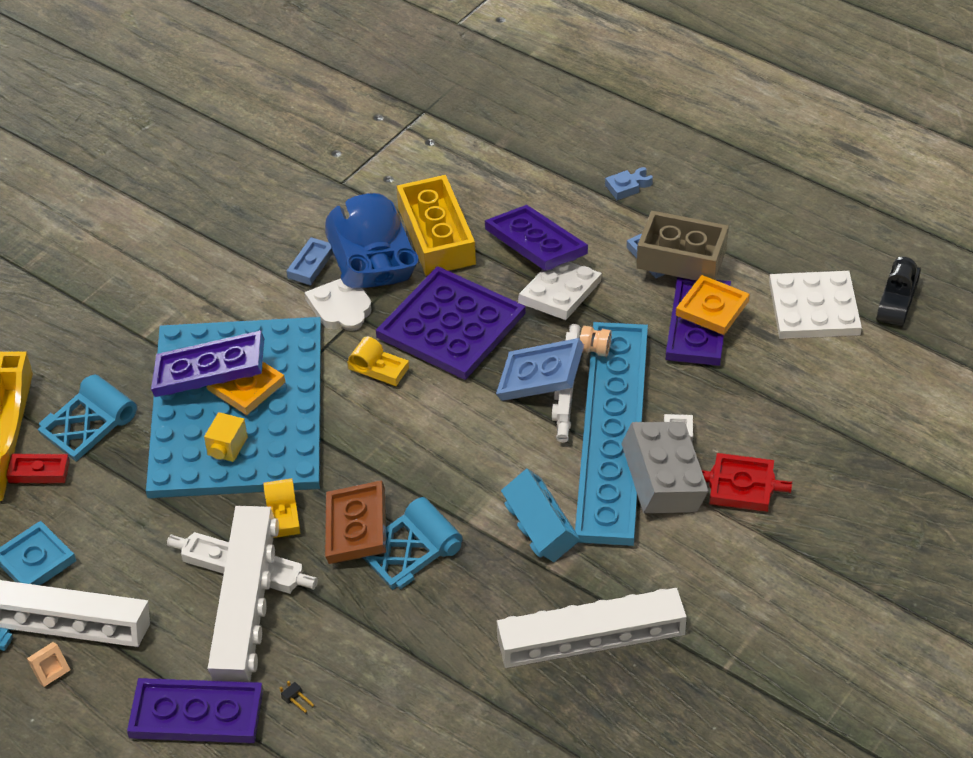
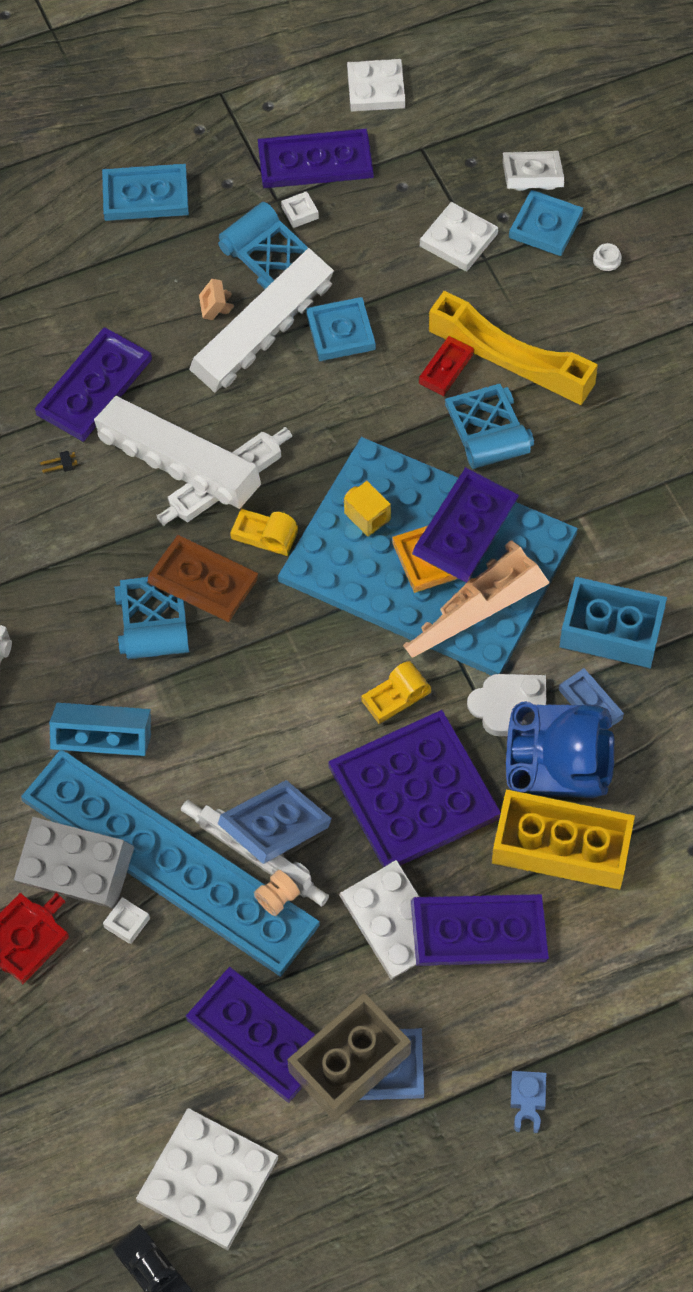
camera: 120 degrees right, 15 degrees up
light orange plate [676,275,750,335] -> none
none -> light nougat wedge [403,540,549,658]
none -> dark azure brick [559,577,667,668]

